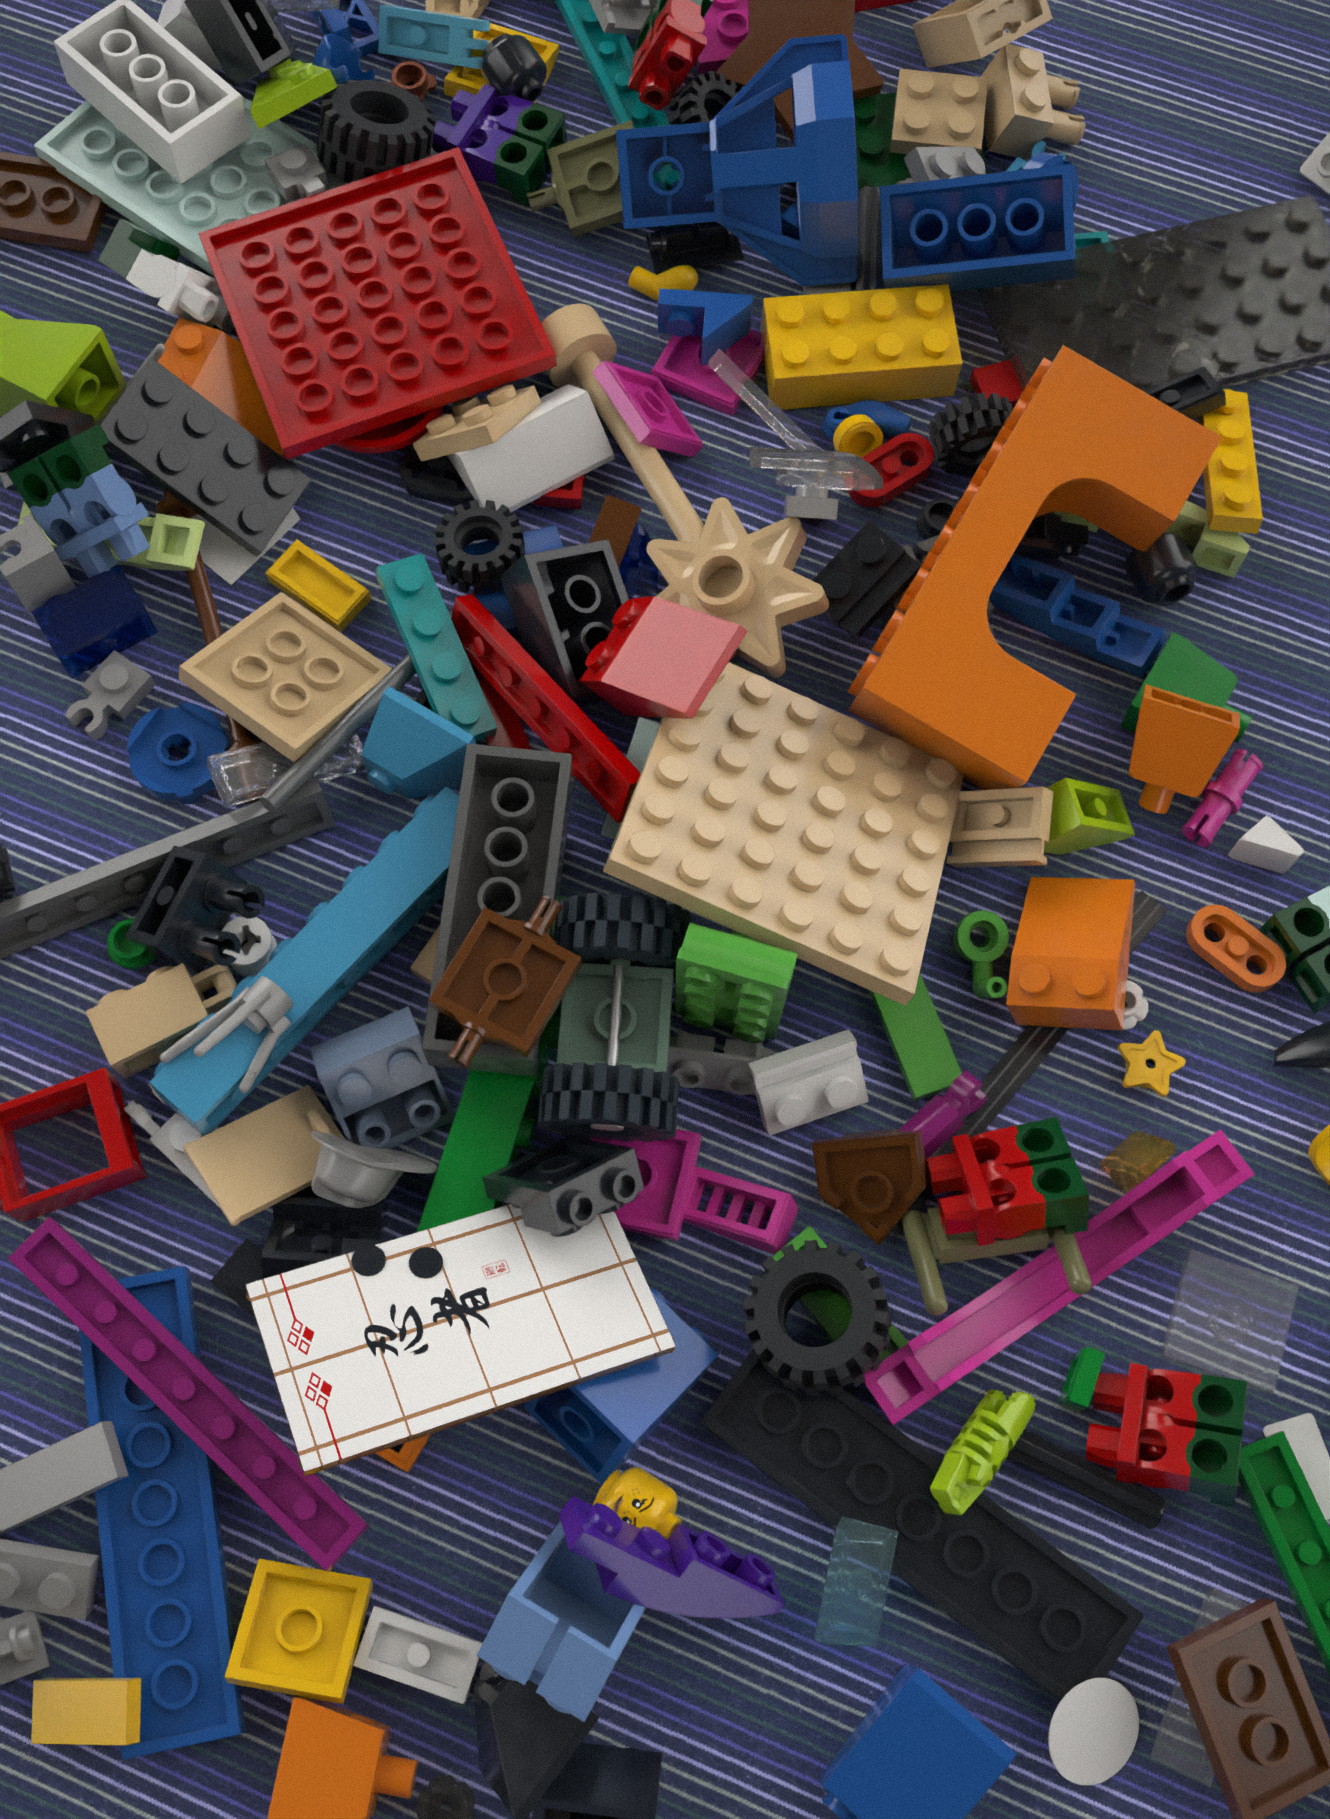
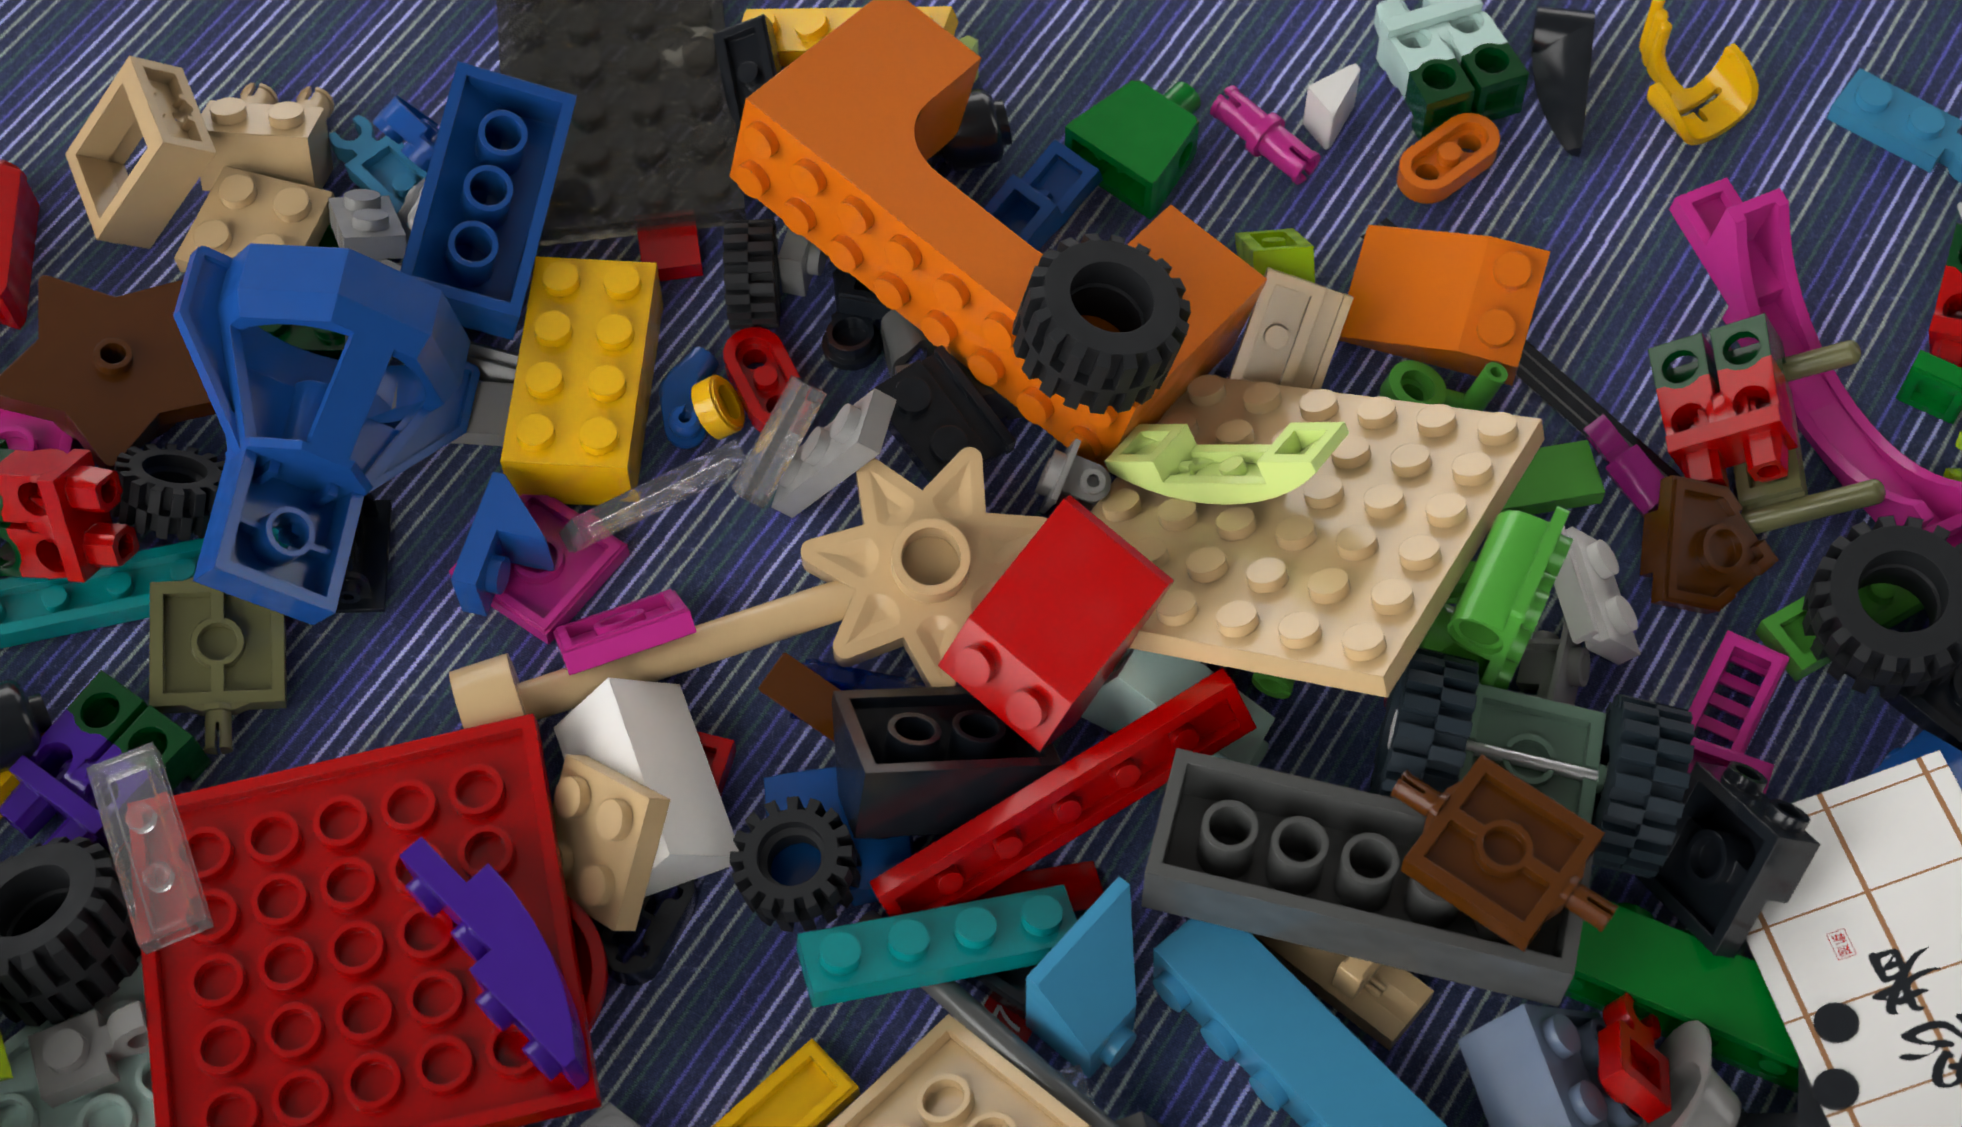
camera: 80 degrees left, 10 degrees down
yellow arm [628,265,698,301] -> none
clear yellow slope [1100,1131,1177,1193] -> none
yellow plate [1117,1030,1186,1098] -> none
orange torso [1128,684,1240,814] -> none
clear plate [1160,1249,1299,1394] -> none
none -> clear tile [86,742,214,954]
none -> dark purple slope [399,837,589,1090]
none -> black tyre [1012,233,1191,414]
none -> light grey hinge [1035,438,1111,514]
none -> yellowish green slope [1104,422,1349,505]
none -> red plate [1598,992,1672,1124]

